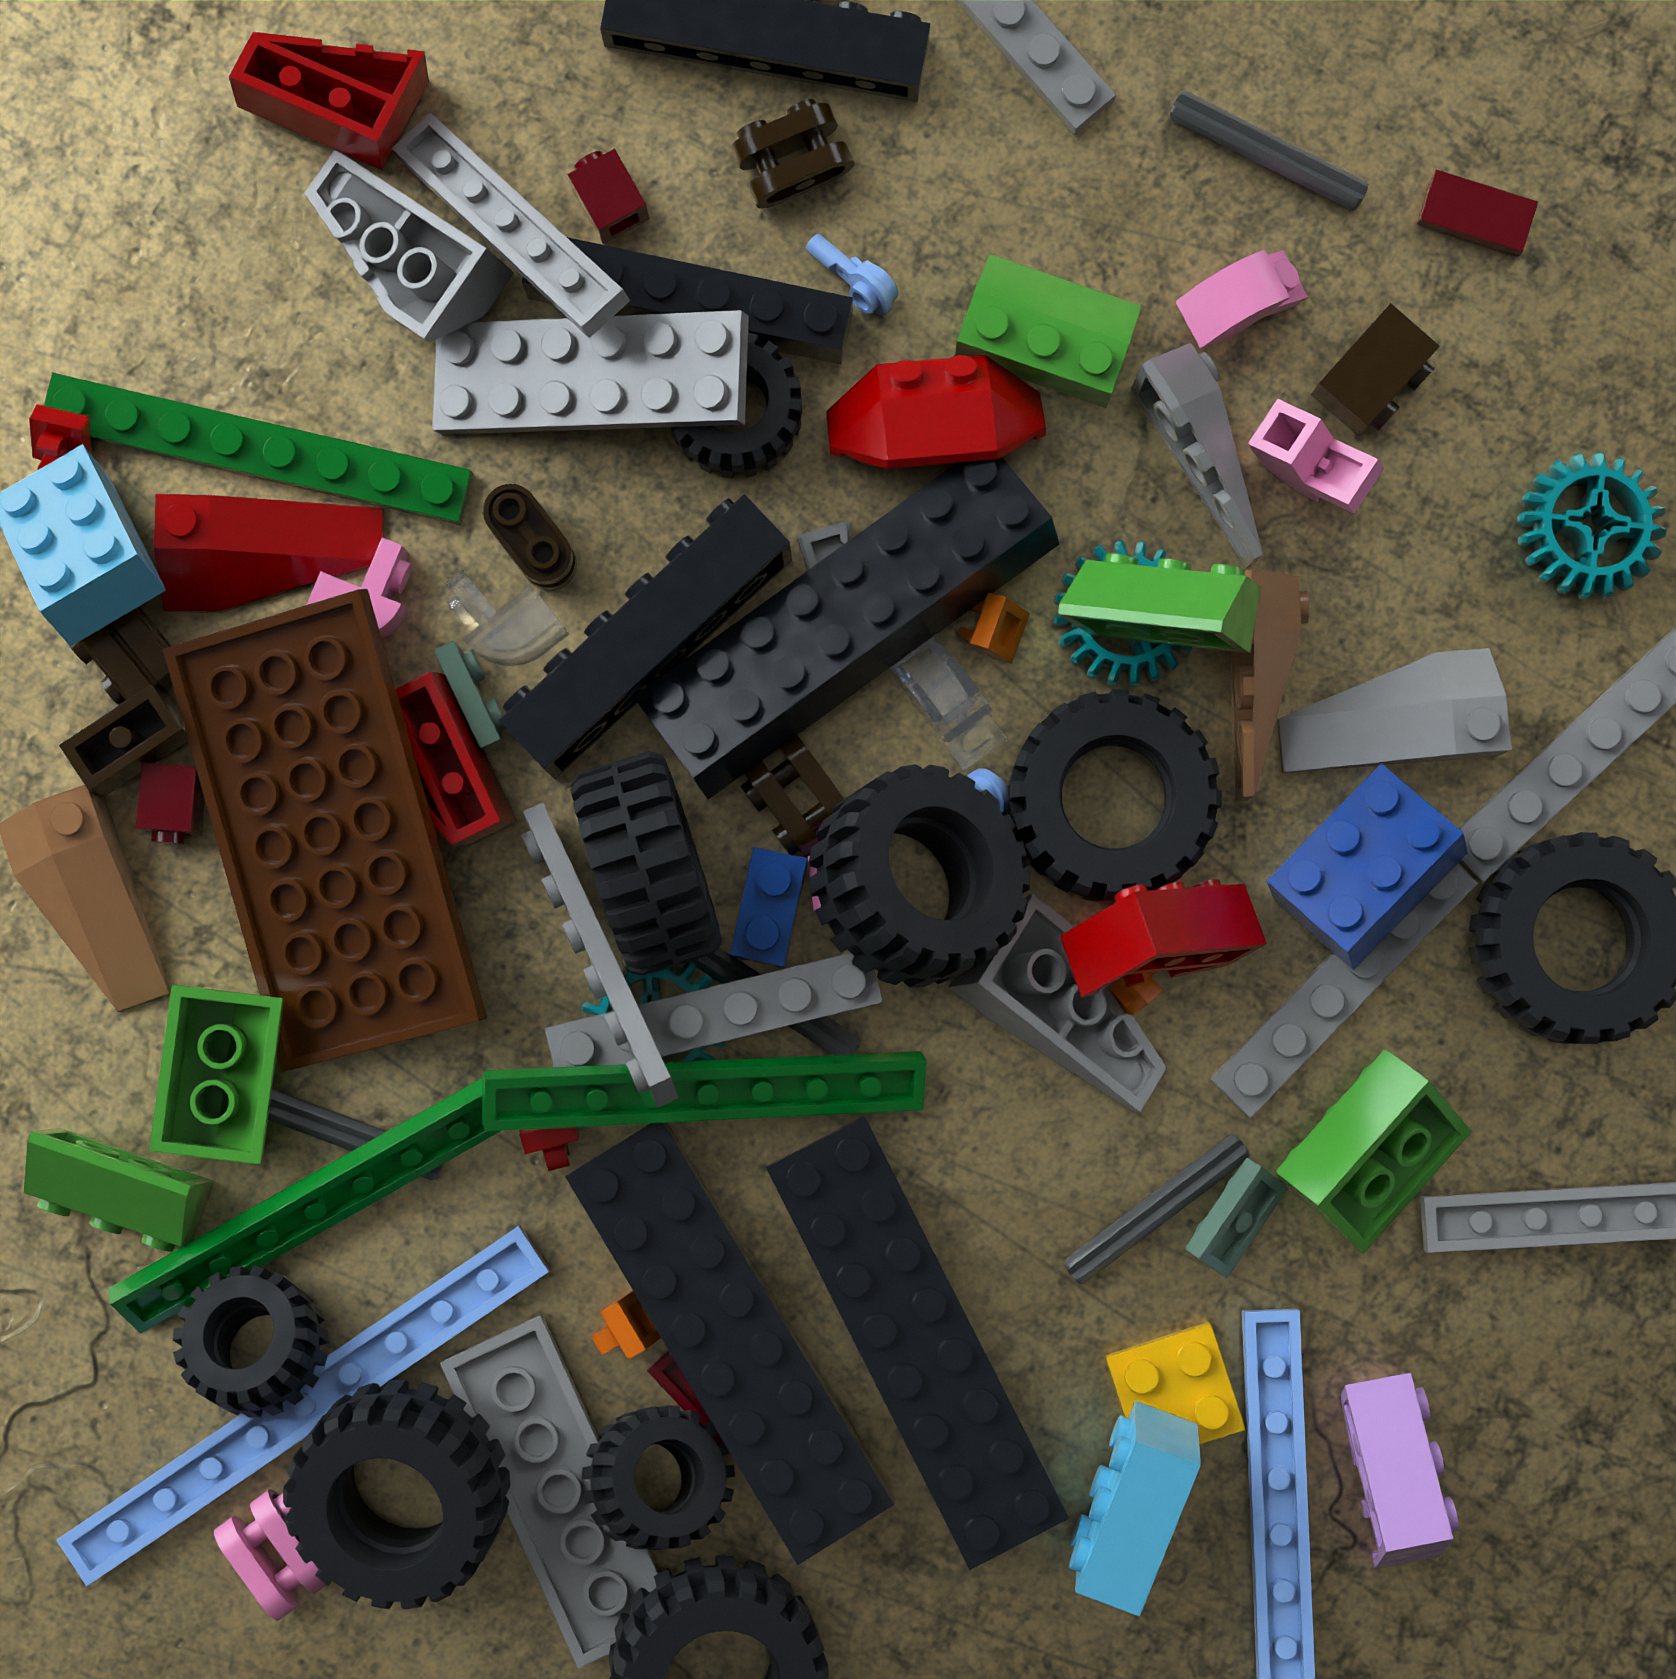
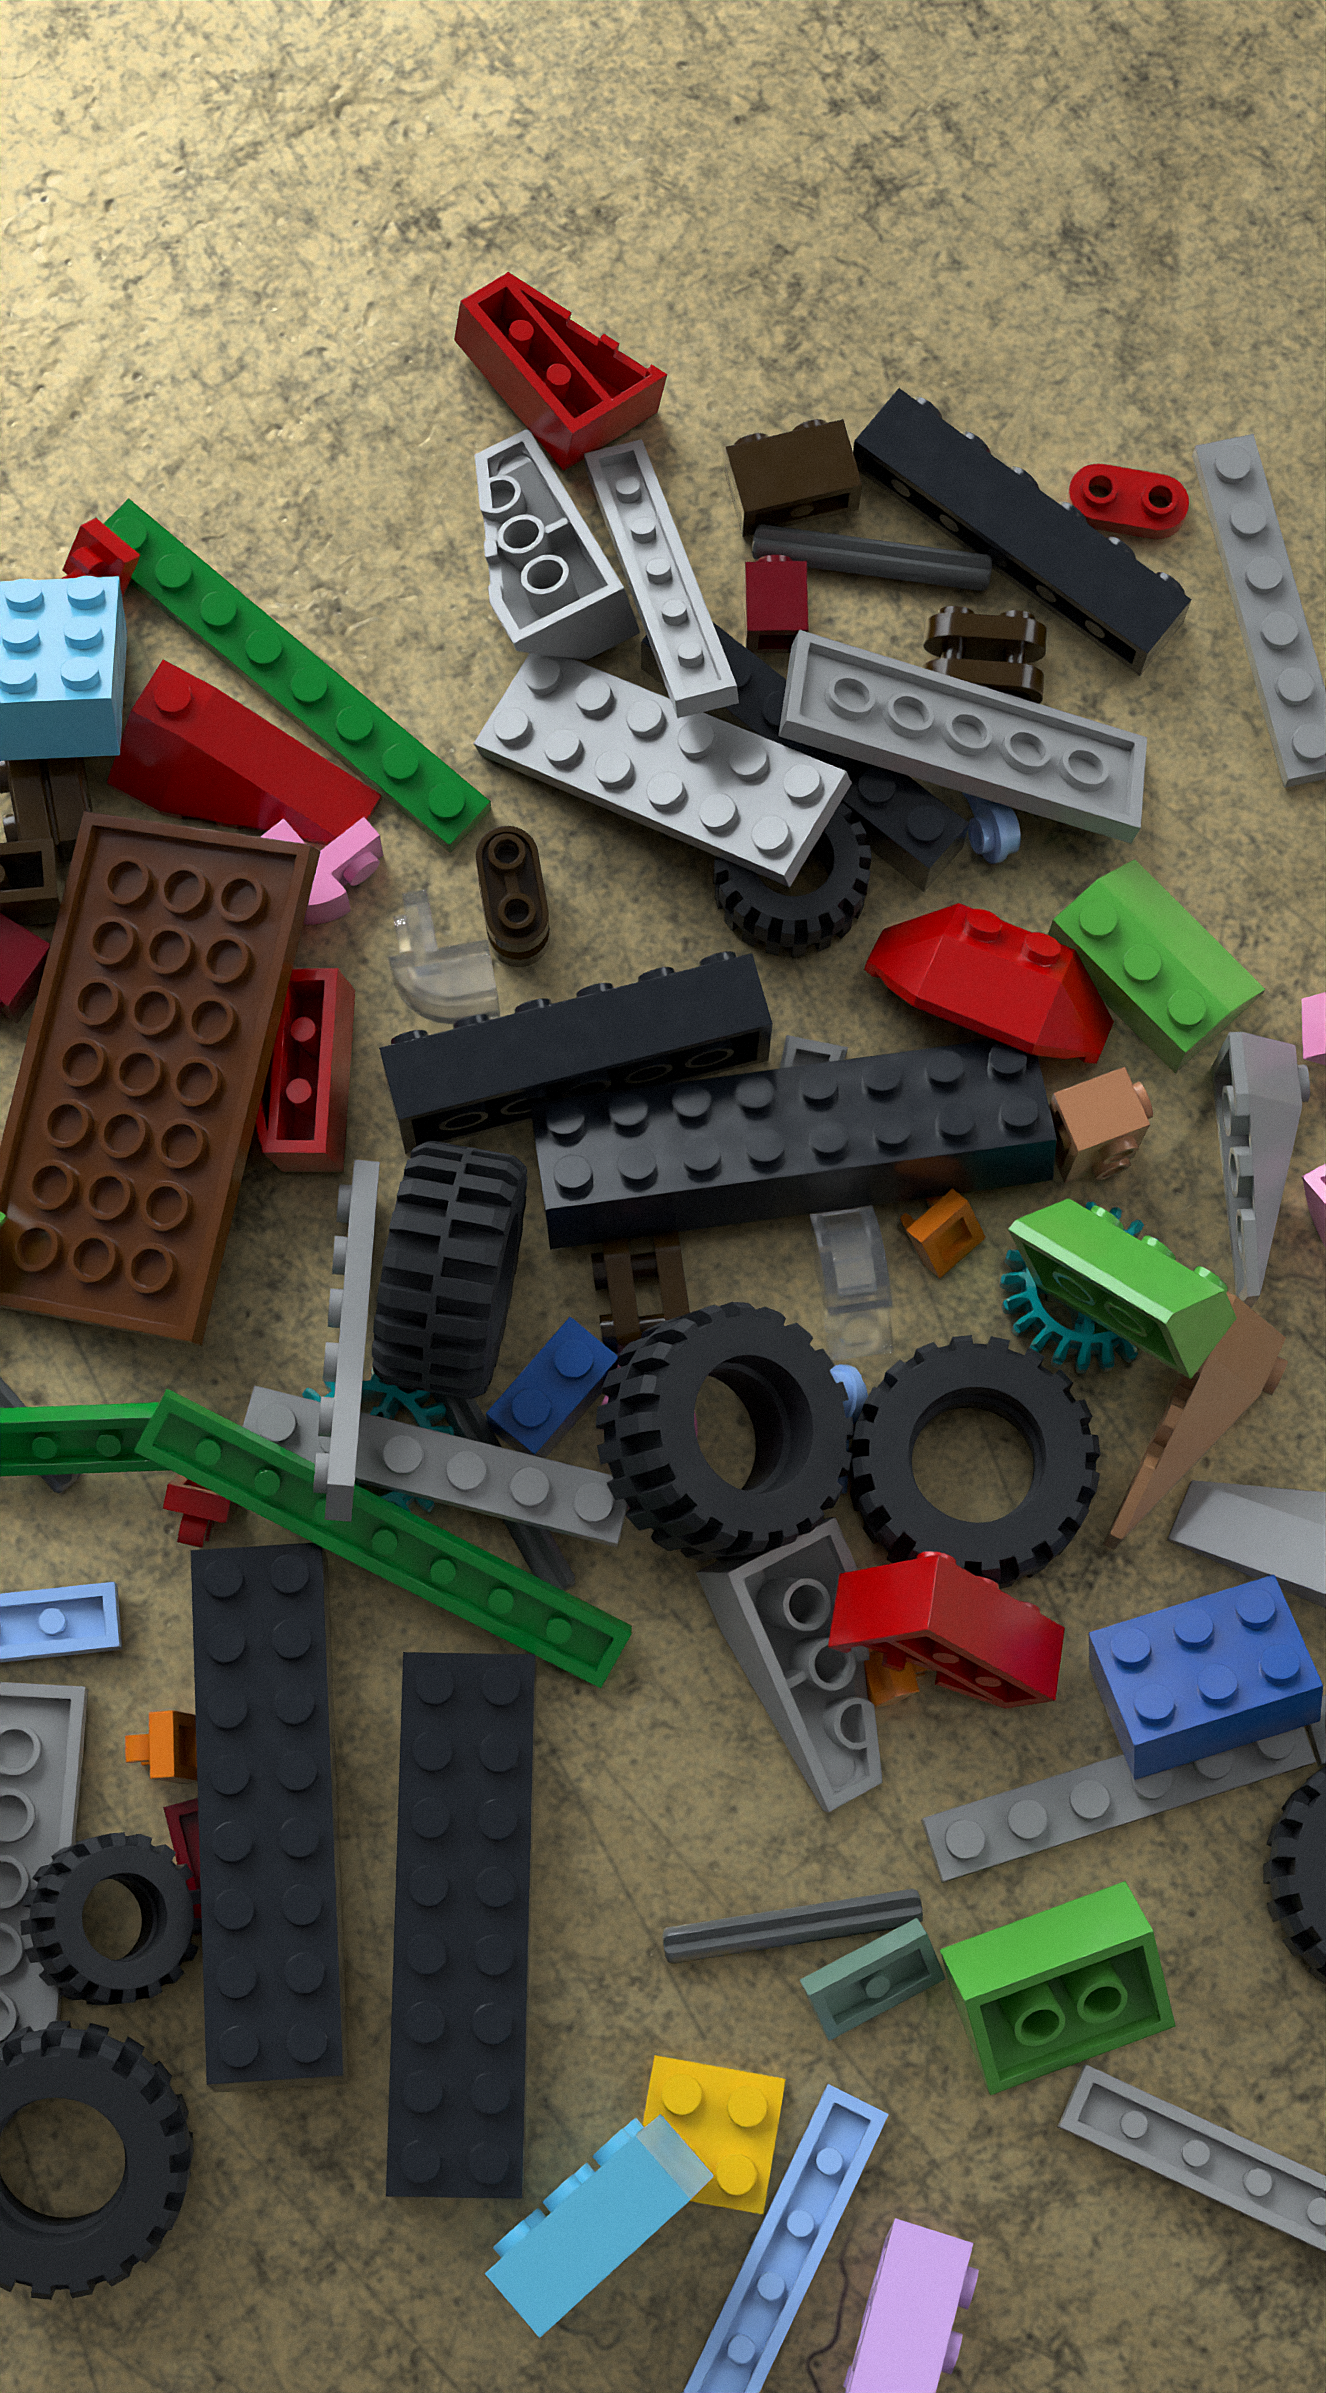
camera: 25 degrees right, 10 degrees down
sand green plate [434,641,506,753] -> none
none -> dark brown brick [724,419,862,537]
none -> dark grey axle [752,524,992,591]
none -> light grey plate [778,630,1147,843]
none -> nougat brick [1049,1067,1153,1184]

